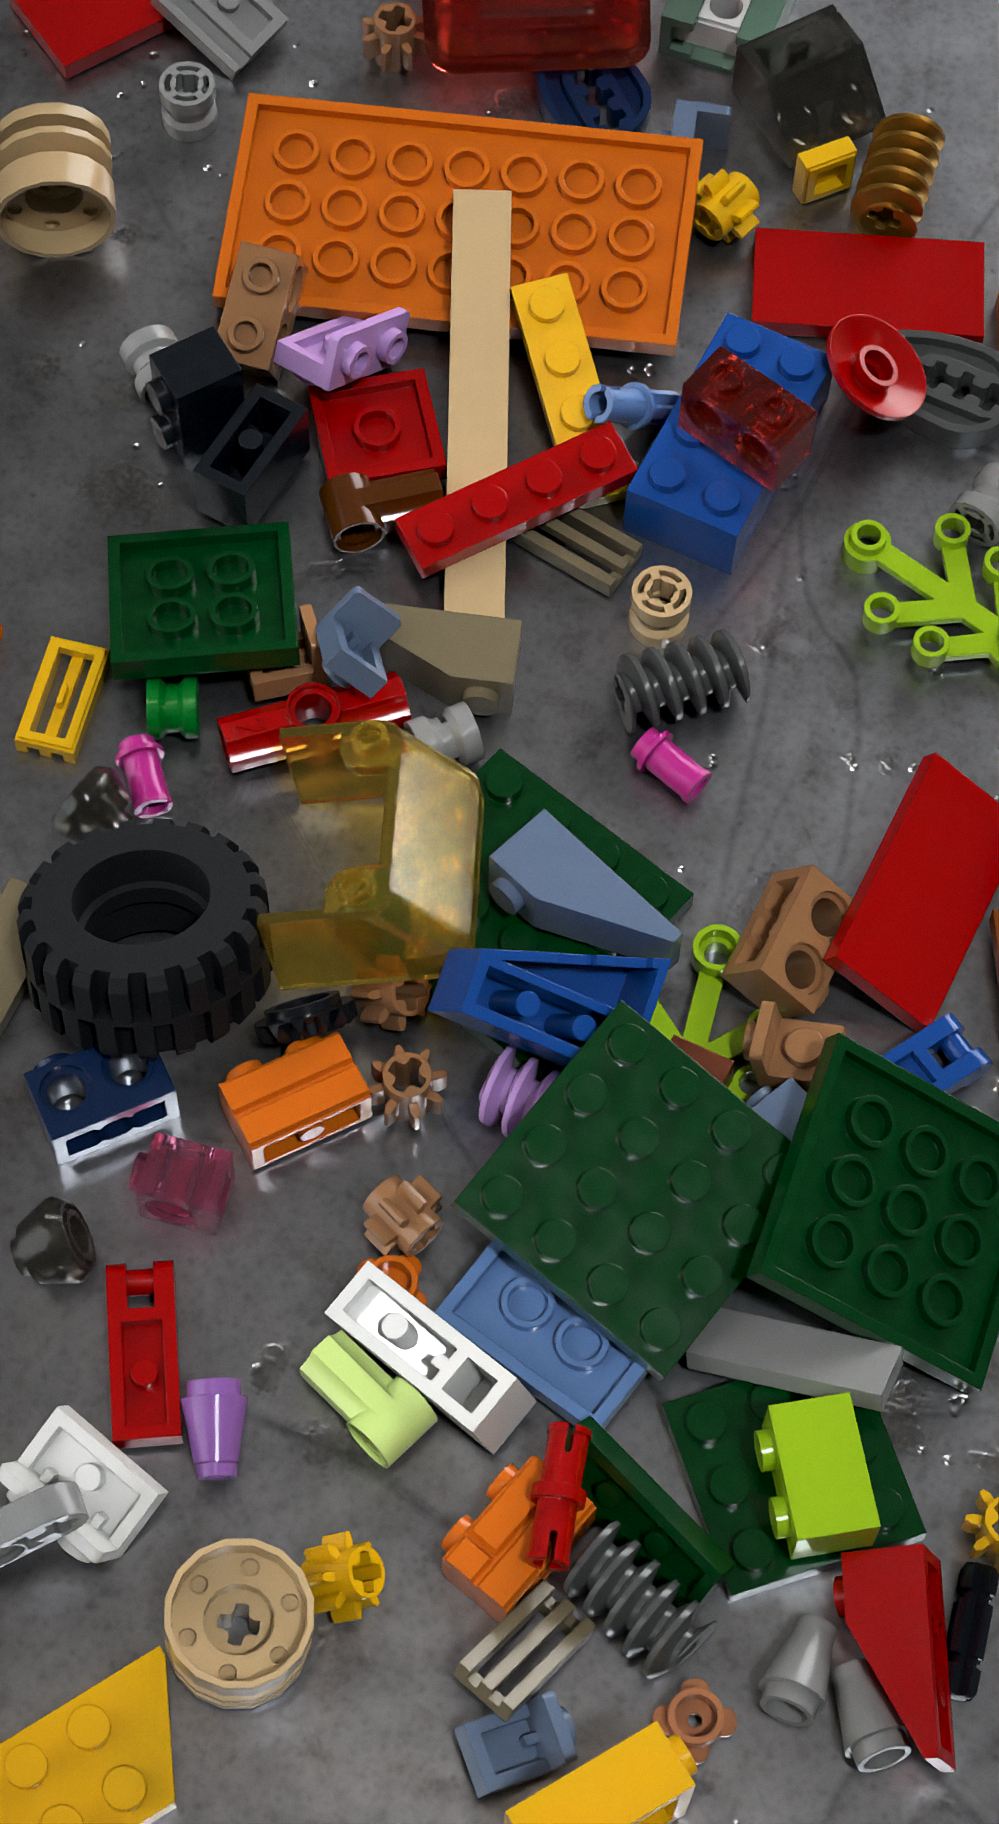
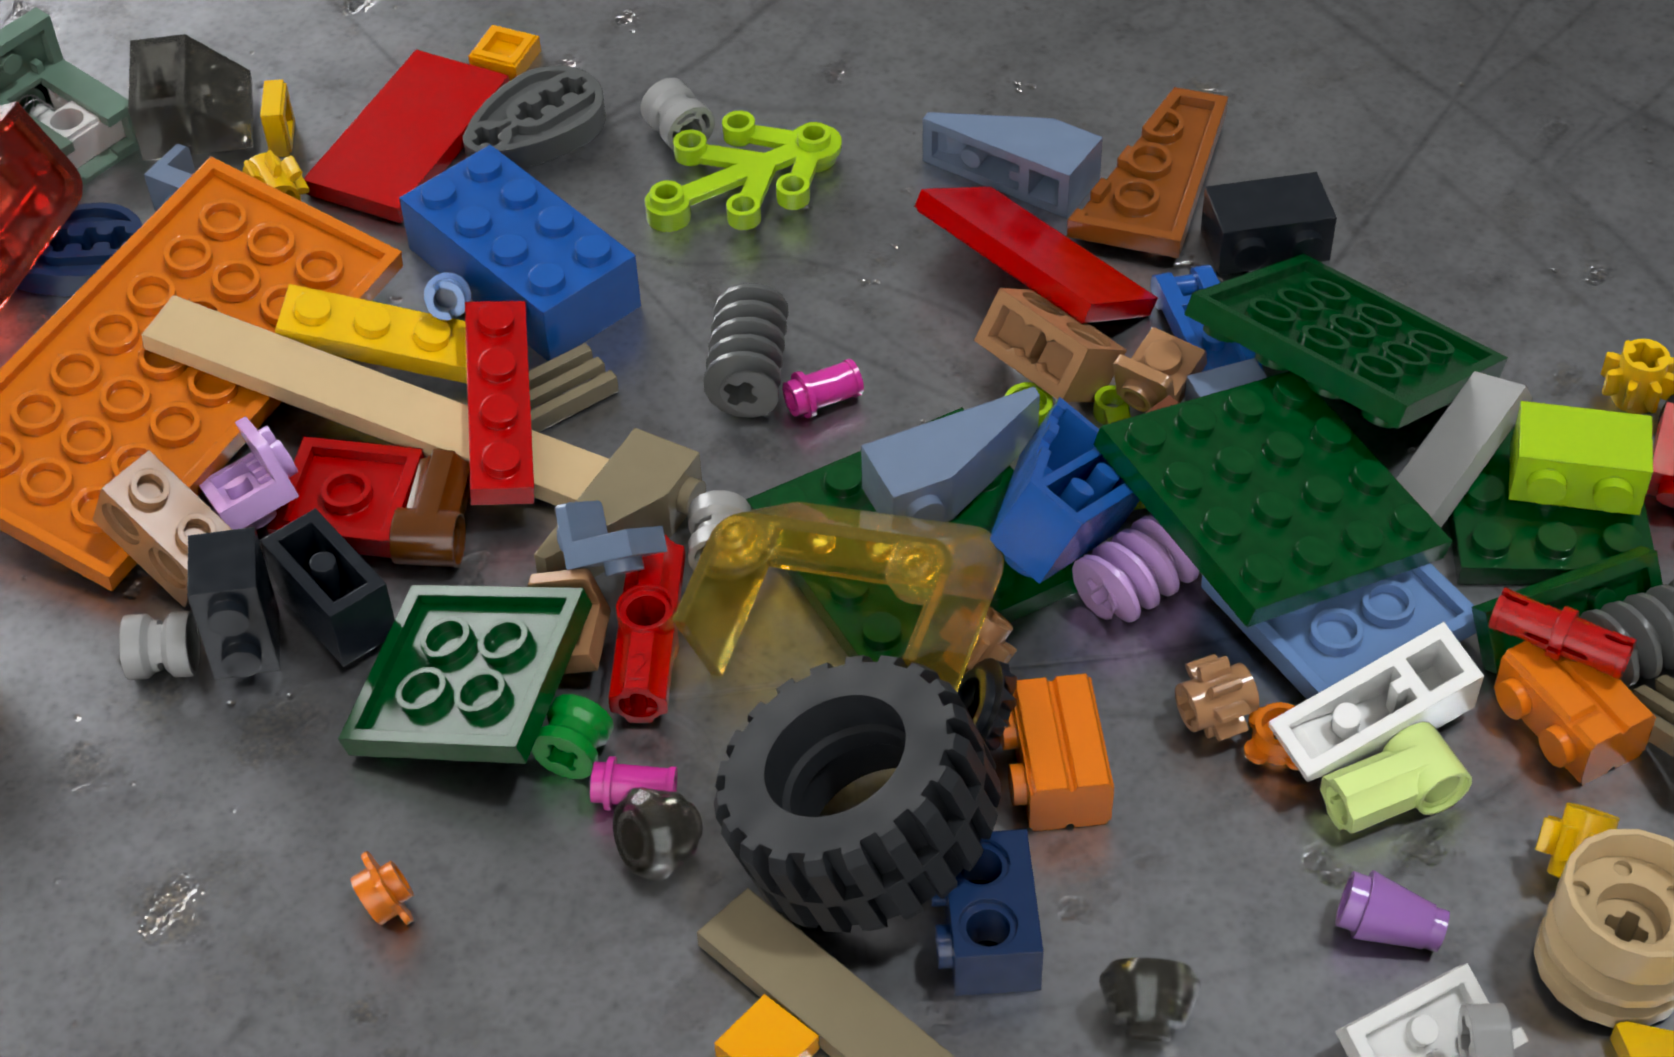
camera: 65 degrees left, 15 degrees down
yellow tile [14,636,111,764] -> none
red plate [106,1260,183,1449] -> none
clear pink brick [129,1132,236,1236] -> none
medium nougat gear [368,1045,448,1130] -> none
tan wheel [628,565,693,649] -> none
clear red brick [678,346,818,492] -> none
red dish [826,314,927,421] -> none
pearl gold piece [850,112,946,237] -> none

